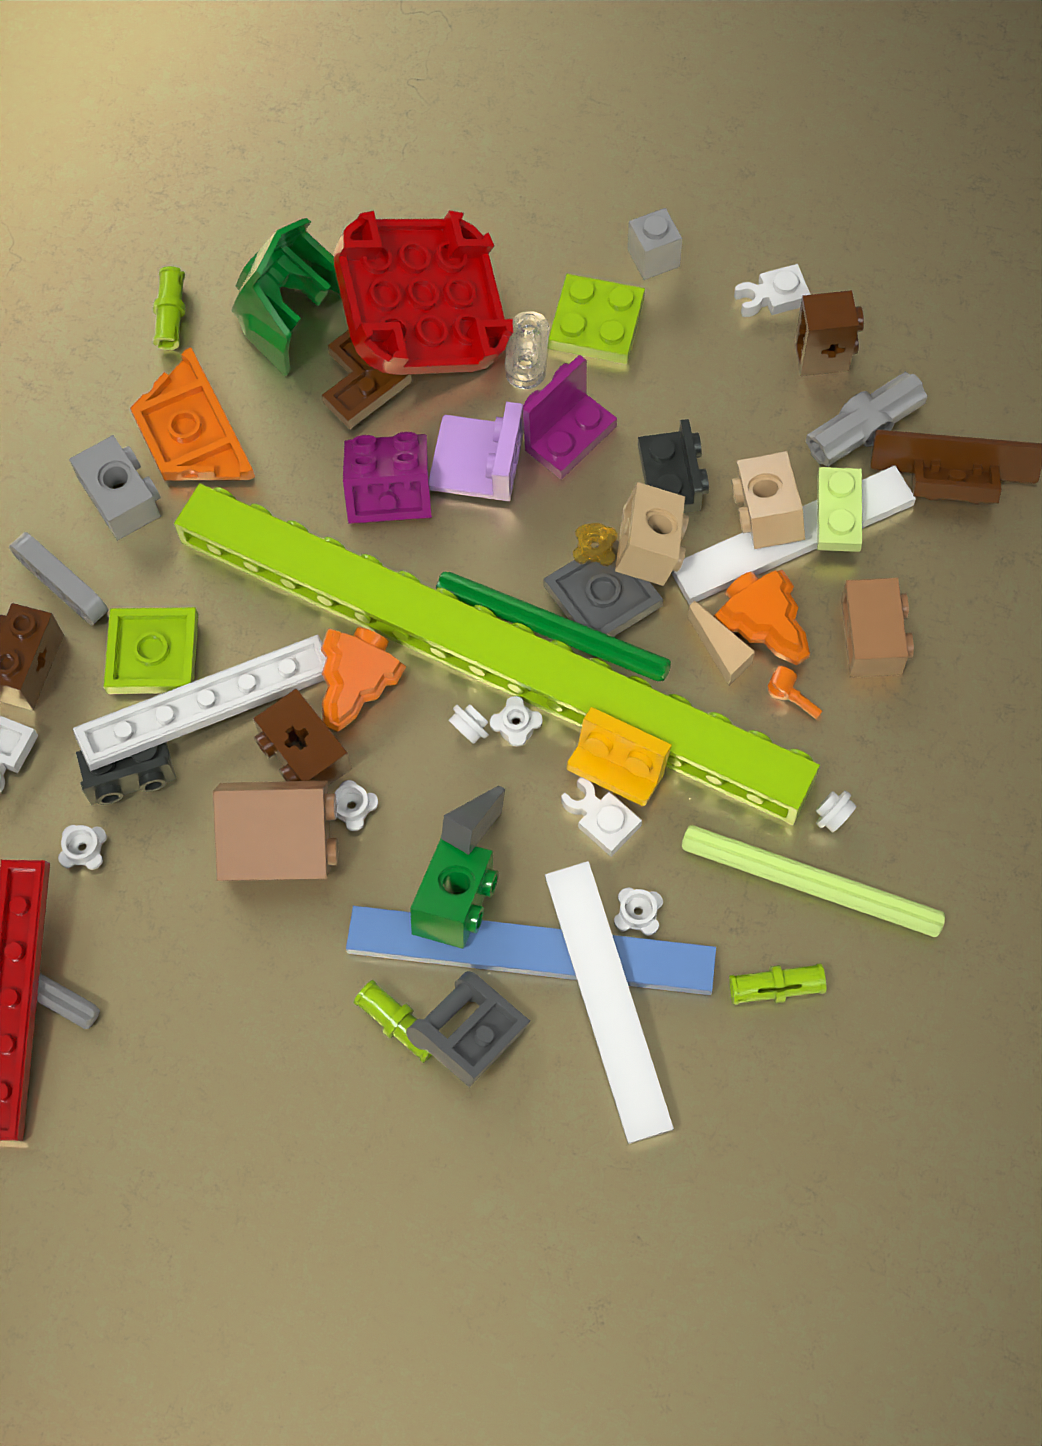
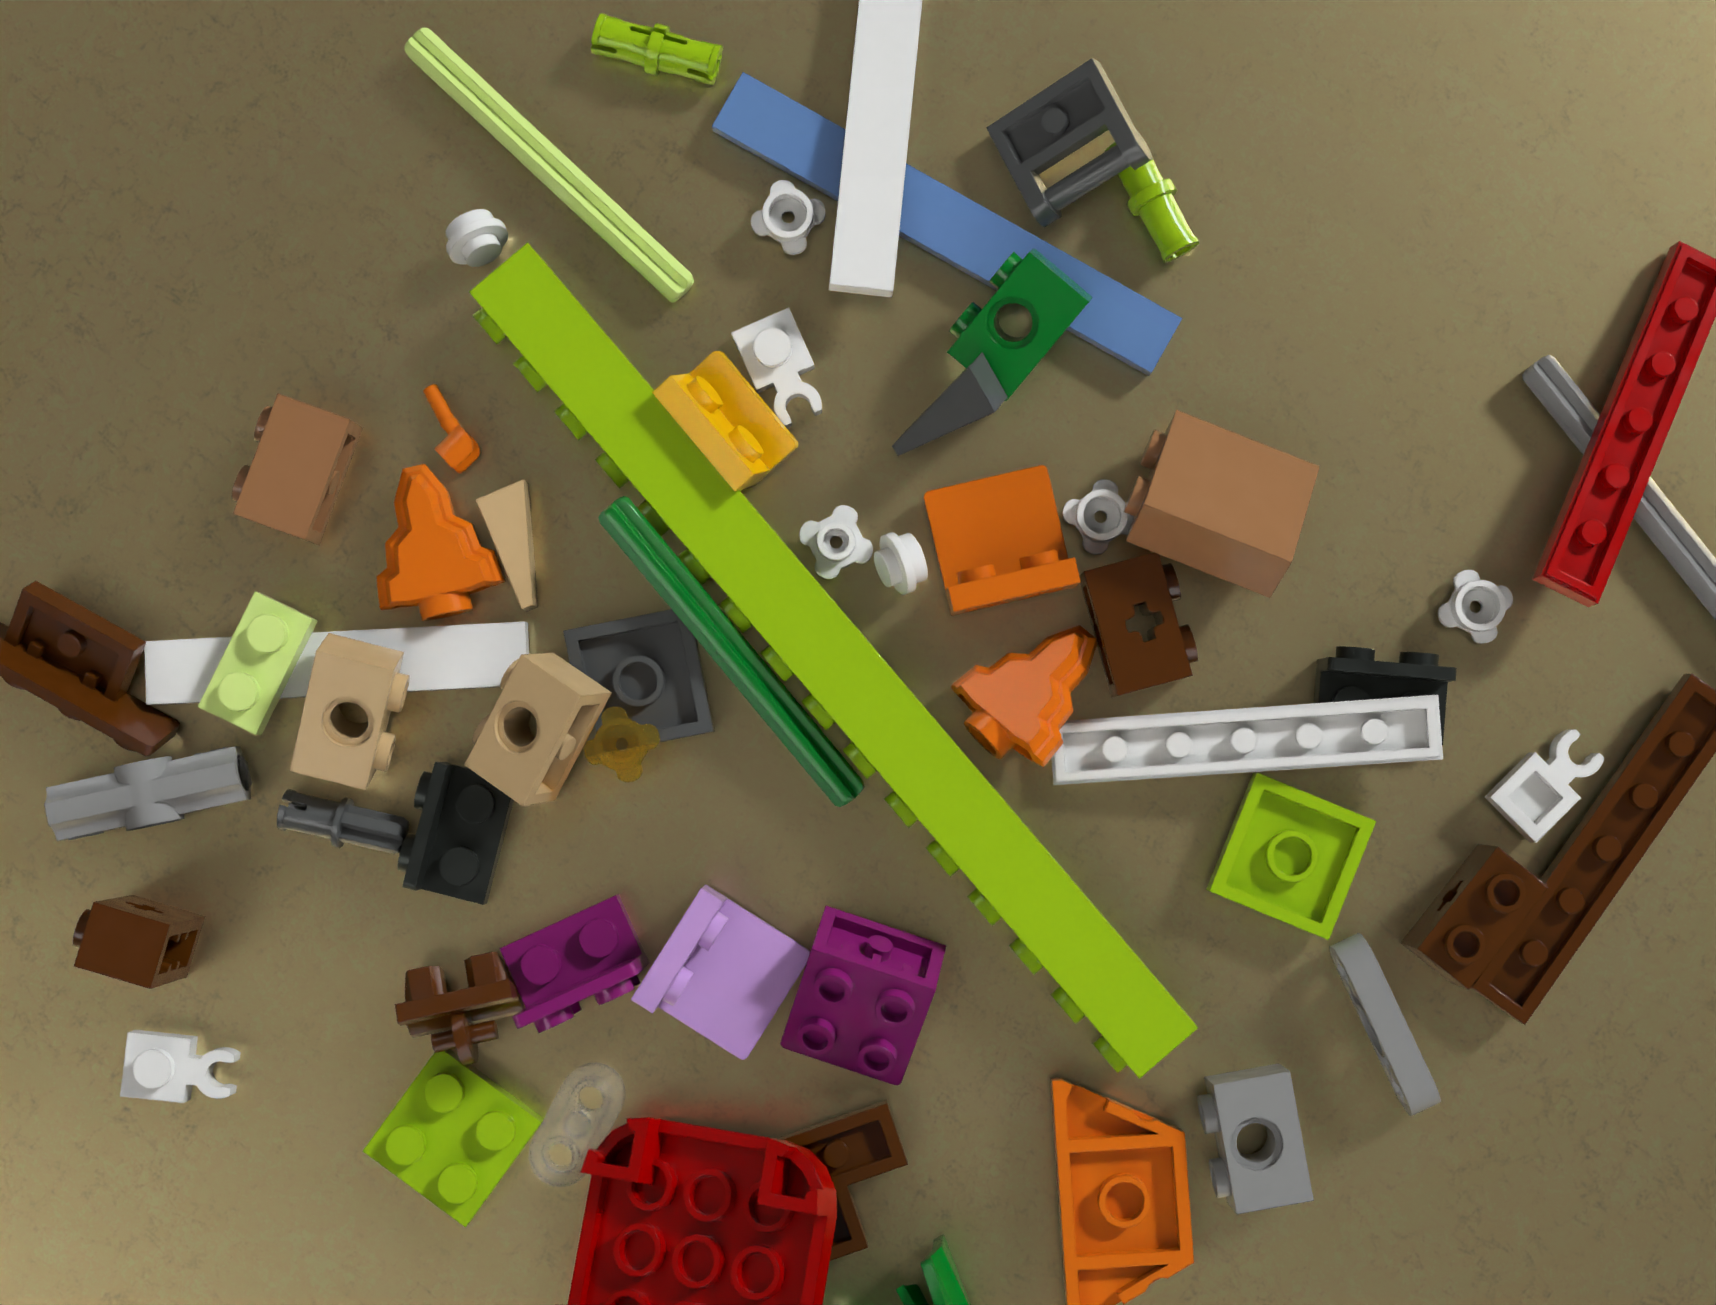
camera: 160 degrees left, 20 degrees up
light grey brick [628,208,682,280] -> none
none -> dark grey axle [277,789,409,854]
none -> reddish brown hips [395,952,524,1065]
none -> orange bracket [924,465,1081,616]

